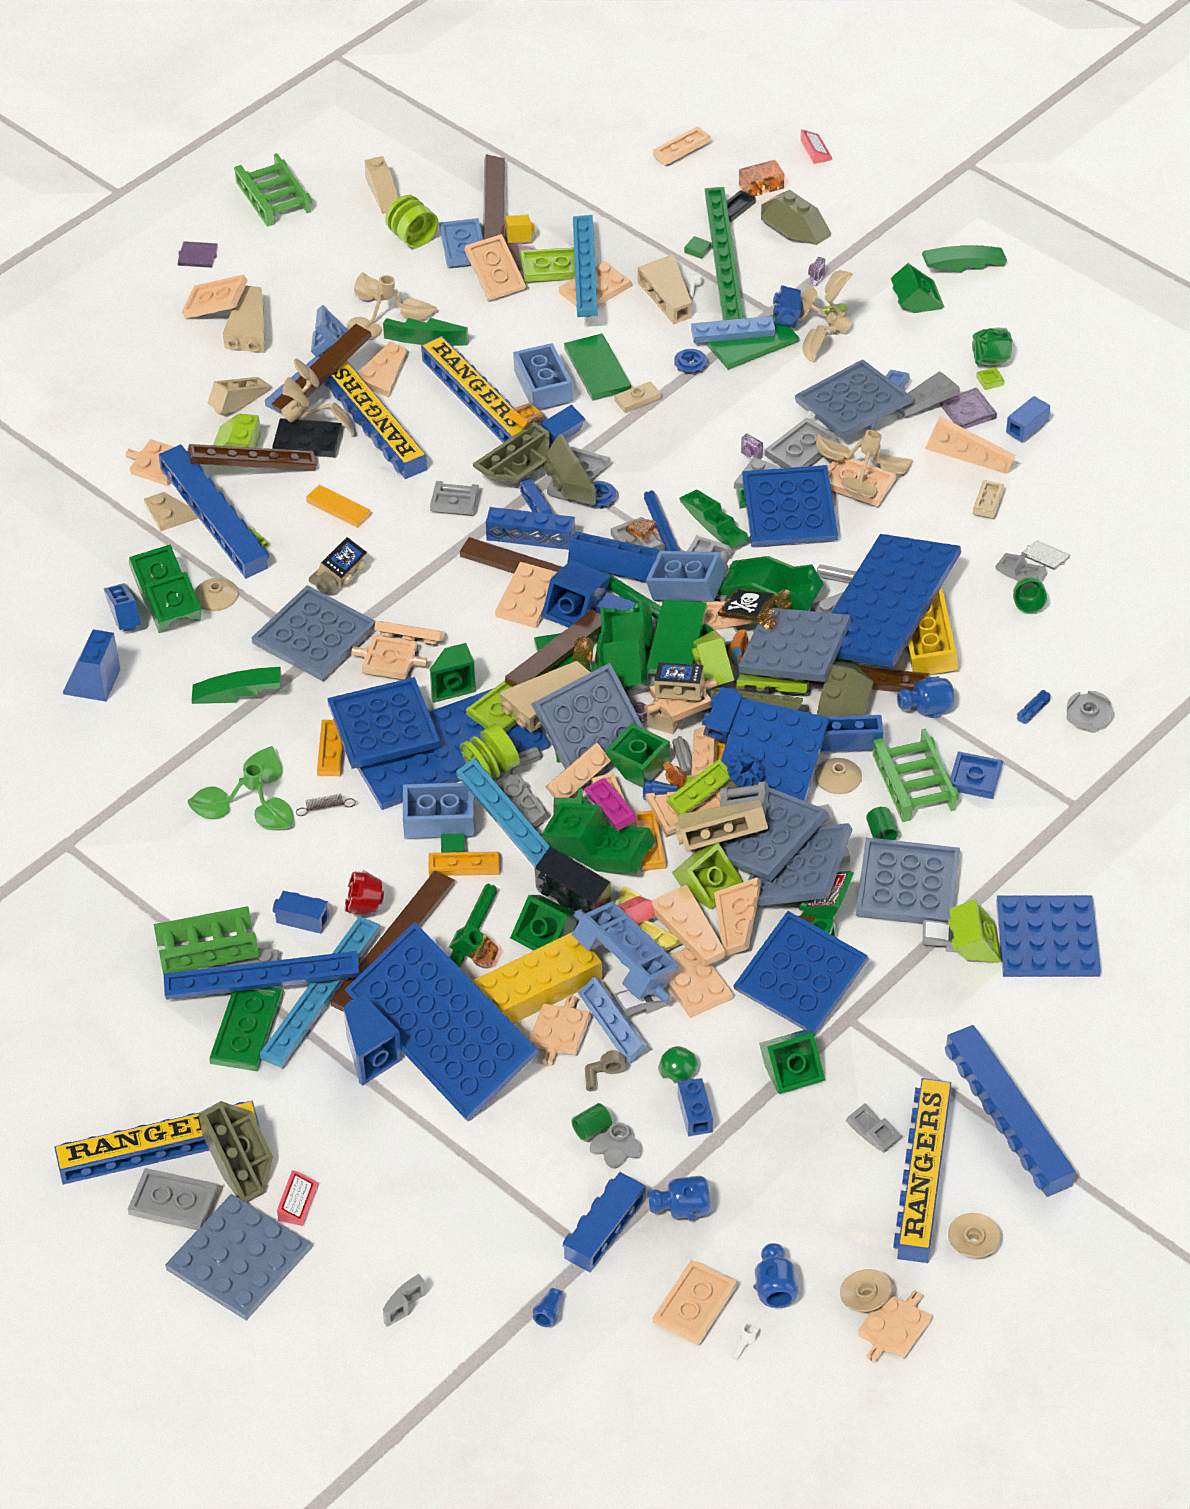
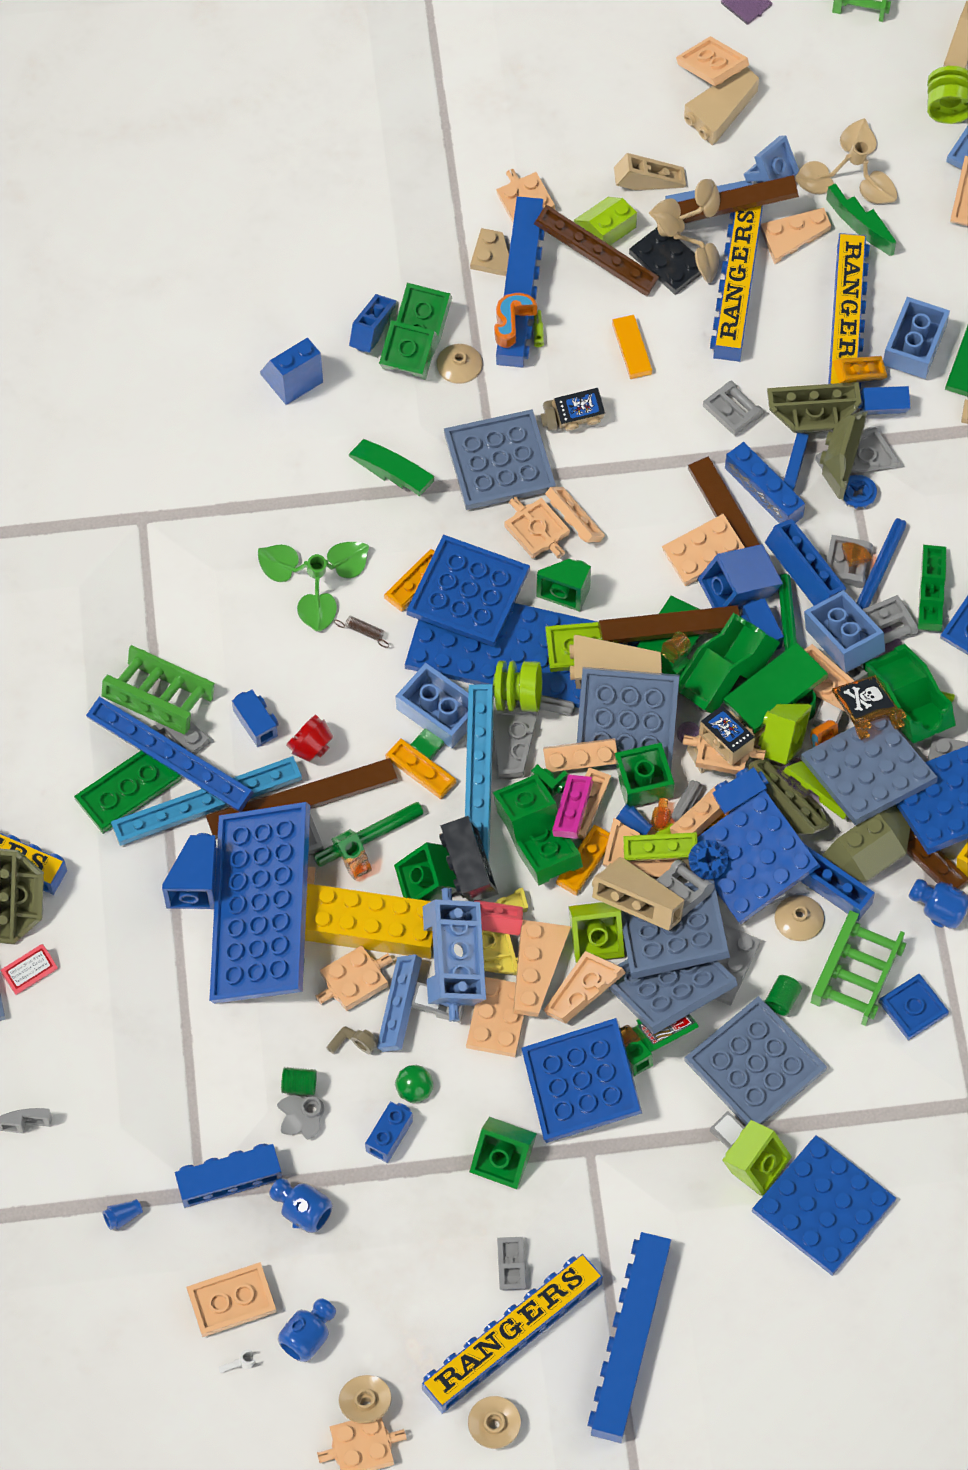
camera: 40 degrees right, 15 degrees up
none -> orange animal [494,293,537,348]

